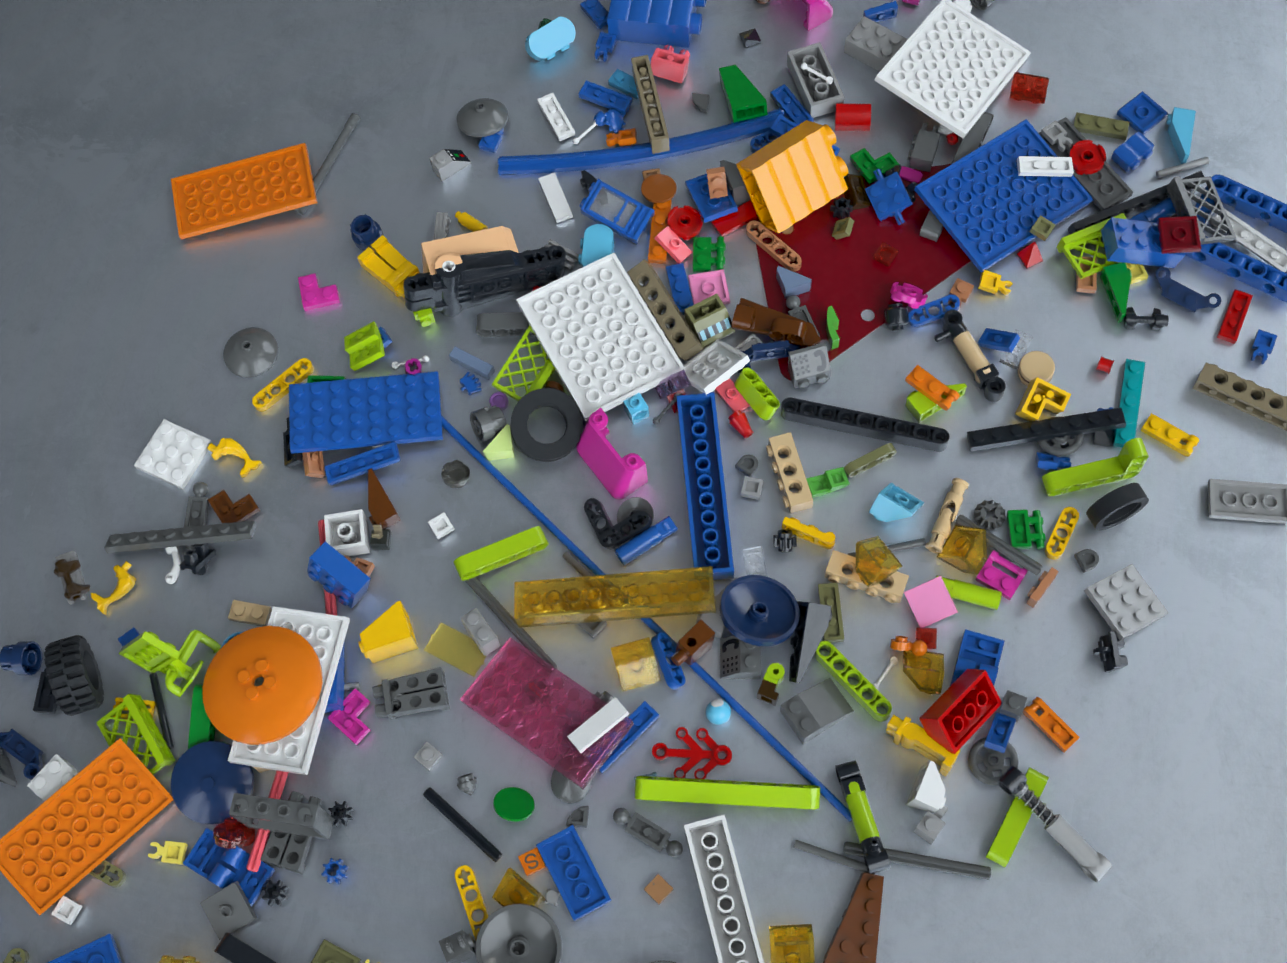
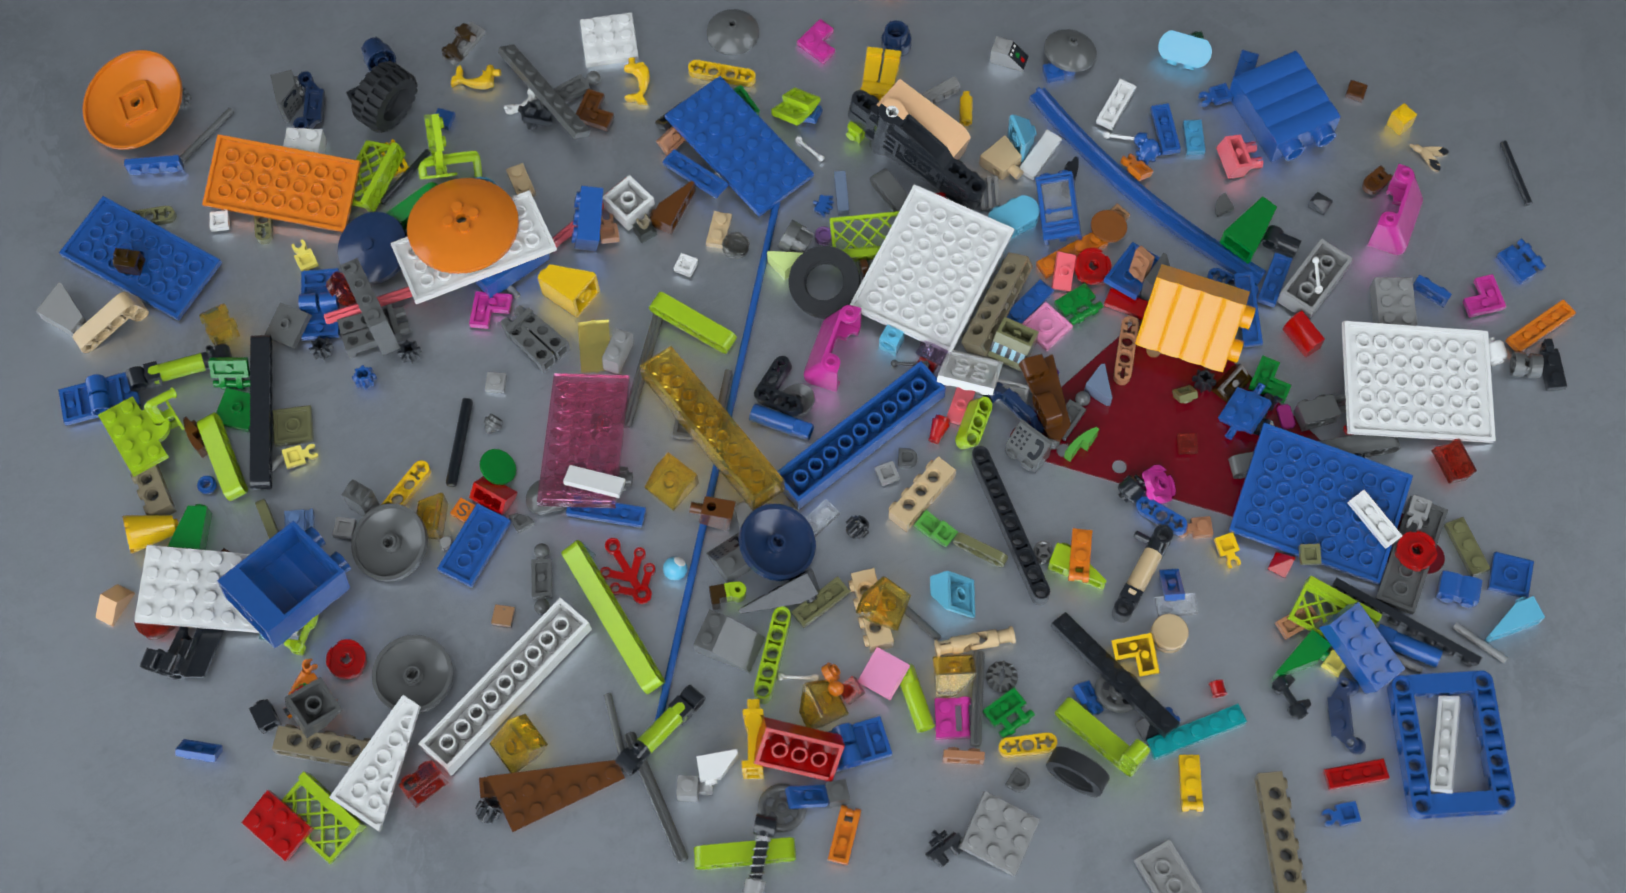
camera: 50 degrees right, 0 degrees up
magenta bush [405,358,422,375] -> none
dark tan brick [631,55,670,154] -> none
blue beam [651,632,686,690] -> none
yellow plate [782,517,835,549] -> none
dark red tile [1157,216,1201,254] -> none
dark grey fence [1166,176,1236,245] -> none
none -> red brick [469,476,518,515]
none -> tan plate [706,211,732,249]
none -> tan torso [979,135,1024,180]
none -> medium azure slope [1007,115,1037,164]
none -> flat silver wheel [1033,541,1053,565]
none -> black piece [1261,225,1302,256]

